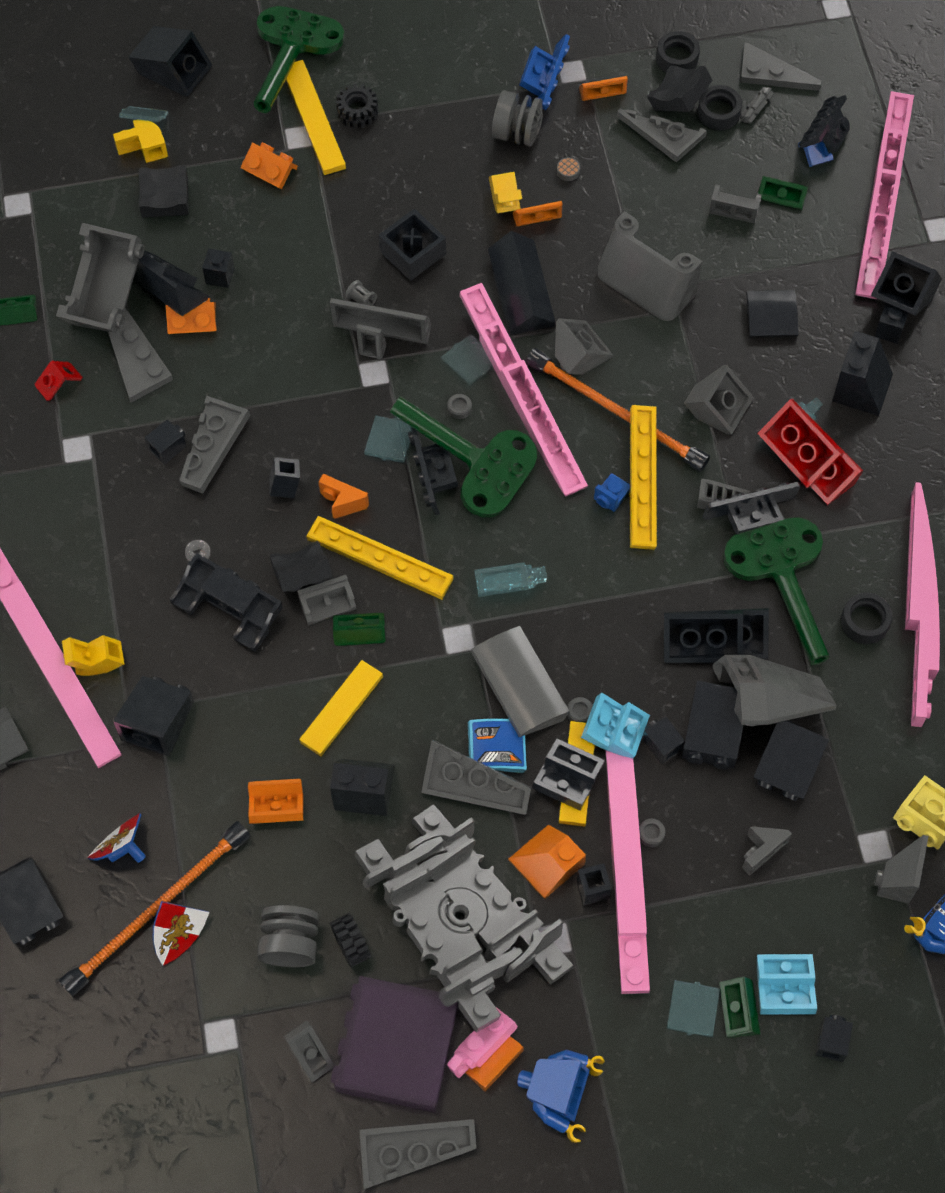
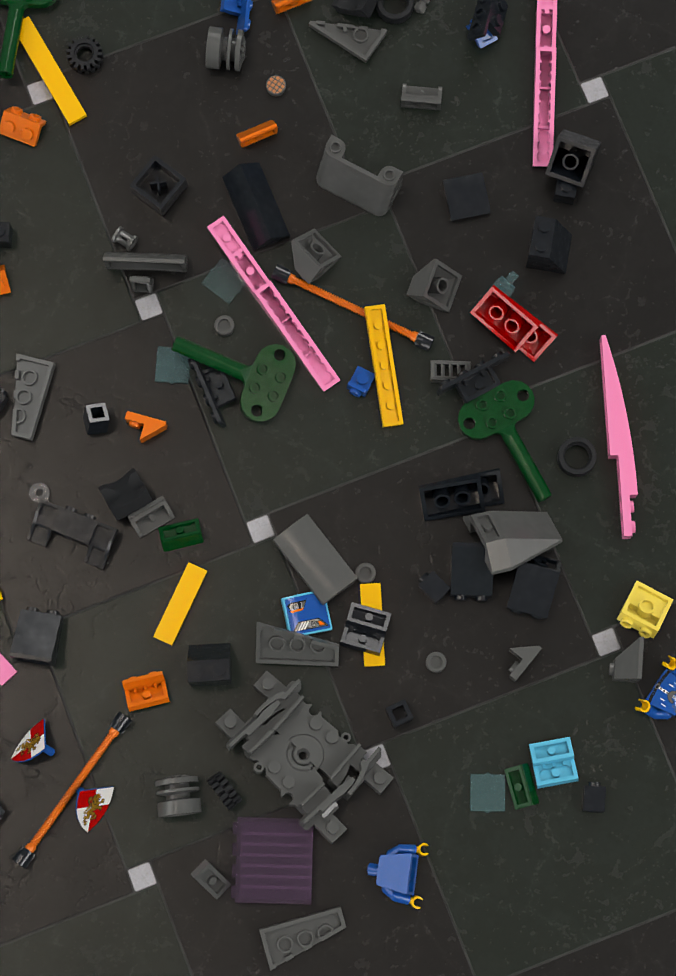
camera: 10 degrees left, 15 degrees up
yellow tile [306,516,453,600] -> none
bright pink hinge [447,1007,518,1078] -> none
orange slope [465,1036,524,1092] -> none
clear light blue hinge [474,562,547,597] -> none
yellow brick [489,172,522,213] -> none
orange slope [508,825,586,899] -> none
medium azure slope [581,693,650,758] -> none
bright pink slope [605,750,650,994] -> none
dark green slope [758,176,808,210] -> none

